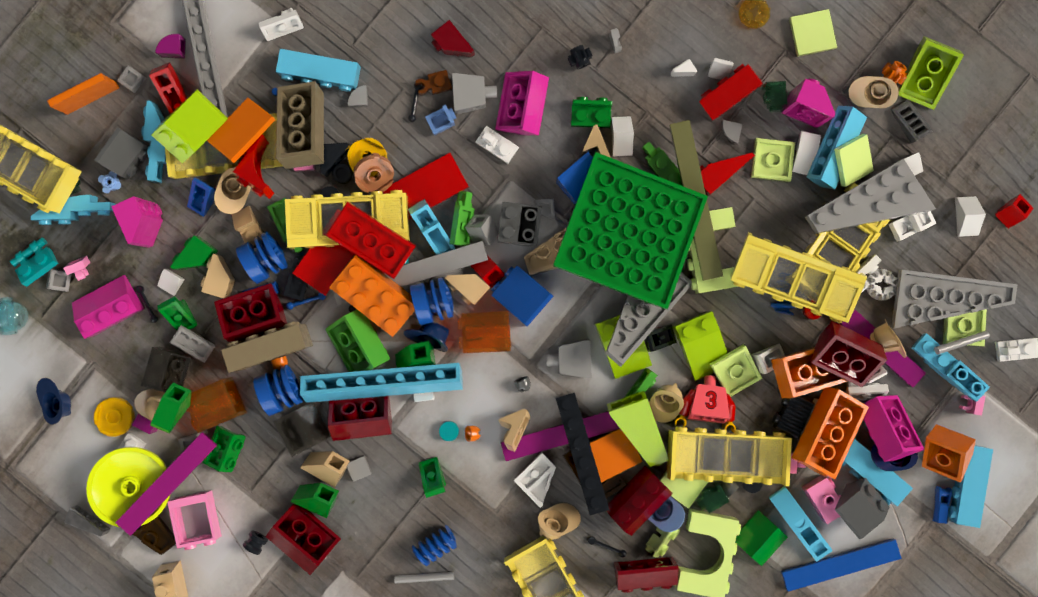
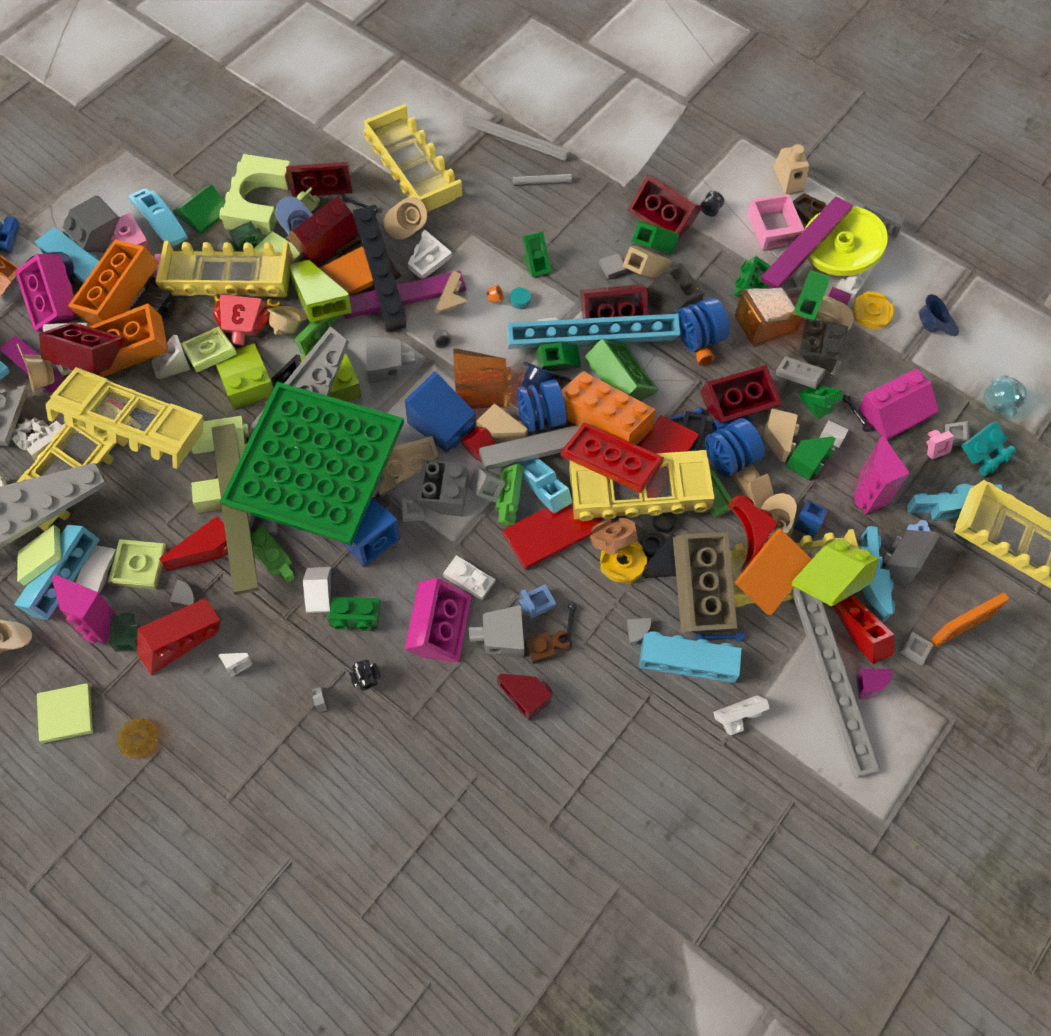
camera: 170 degrees right, 25 degrees down
dark tan brick [221,322,313,373] -> none
blue piece [412,525,457,566] -> none
tan slope [582,125,611,158] -> none
white slope [708,58,734,80] -> none
blue tile [781,538,902,592] -> none

